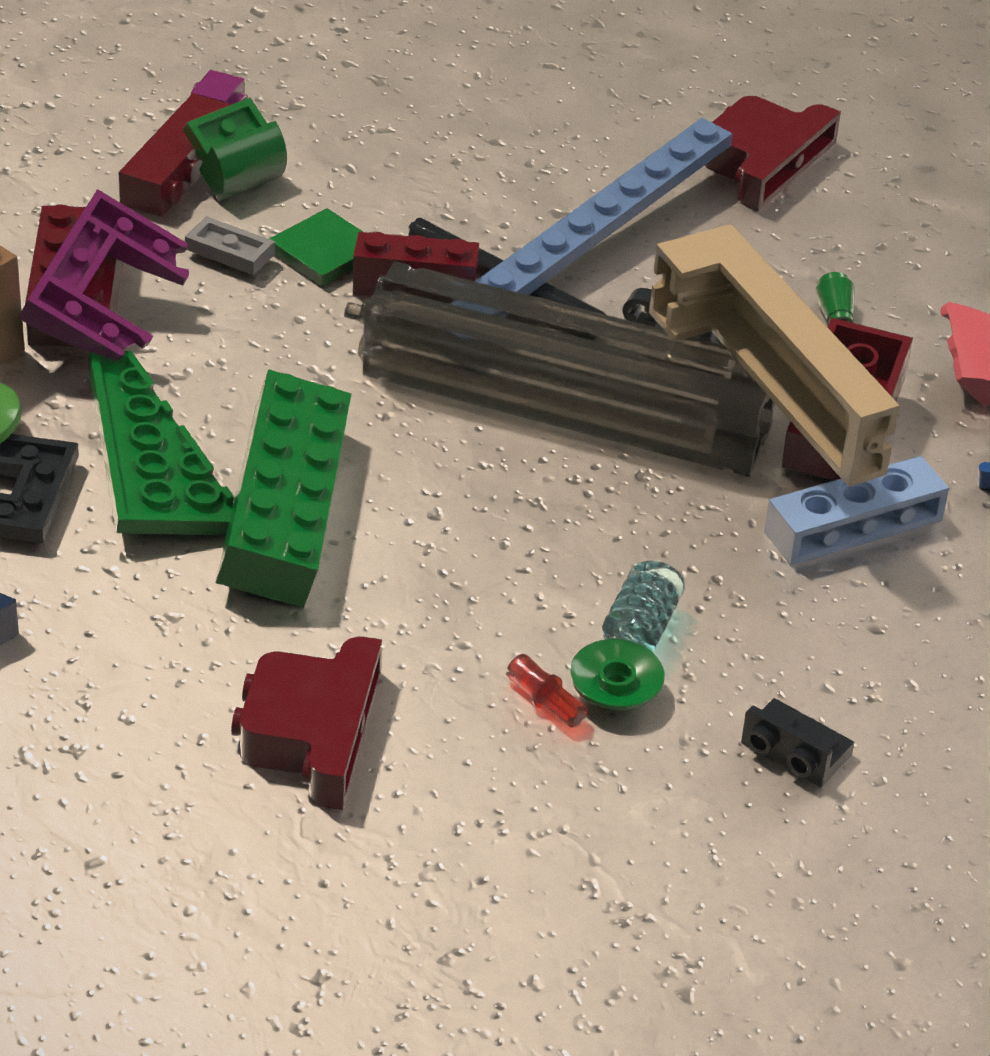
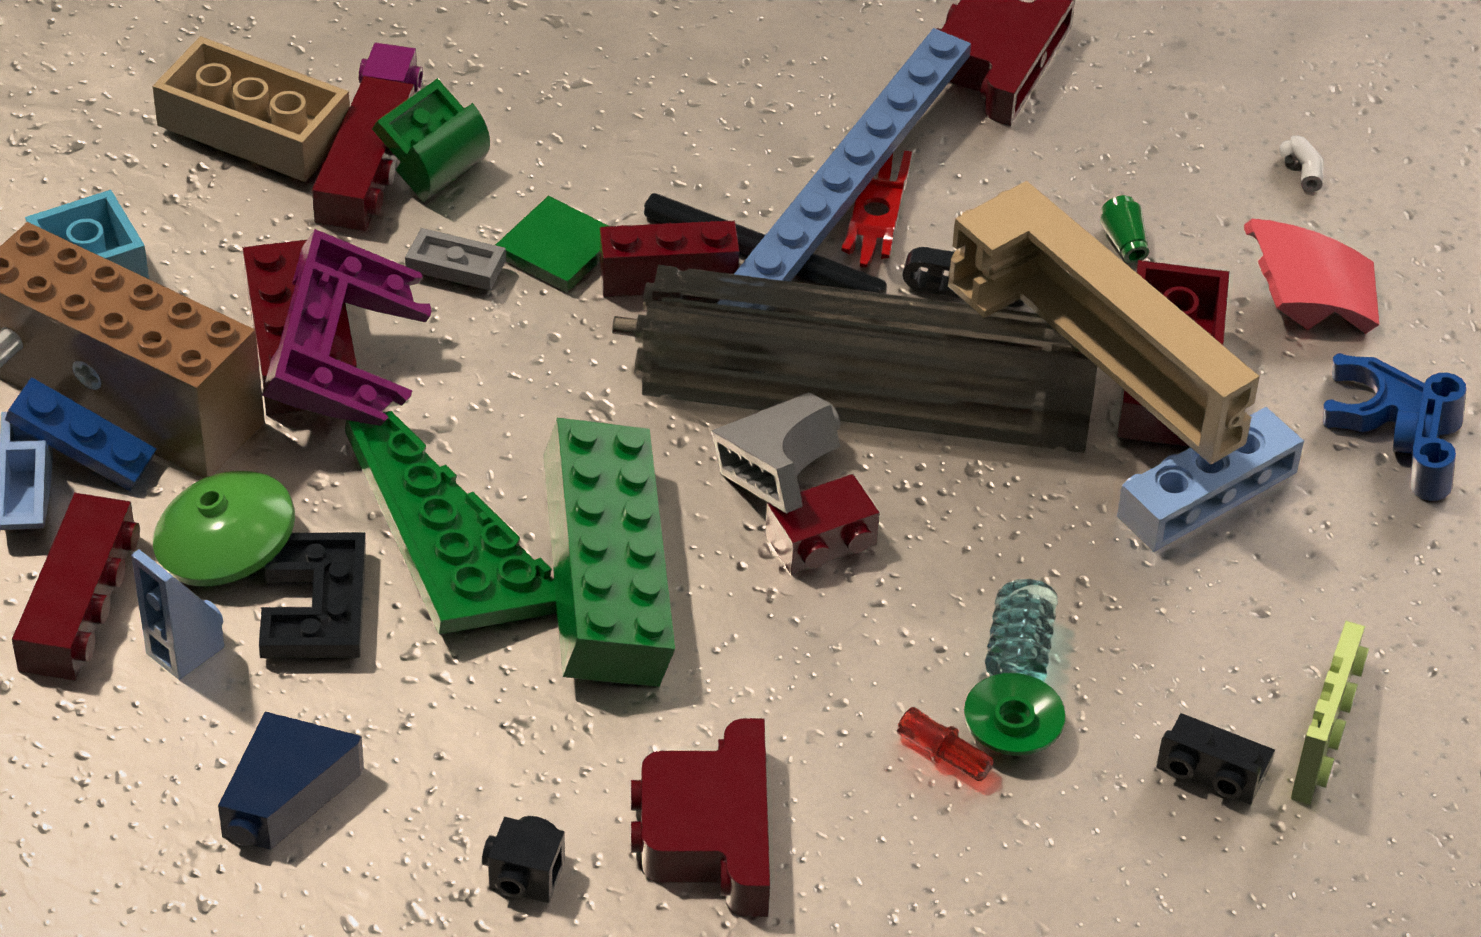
camera: 10 degrees left, 5 degrees up
none -> tan brick [152,36,350,182]
none -> black brick [482,816,565,903]
none -> light grey arch [711,392,840,513]
none -> dark red brick [765,474,880,575]
none -> red piece [841,150,912,267]
none -> yellowish green wing [1291,621,1369,805]

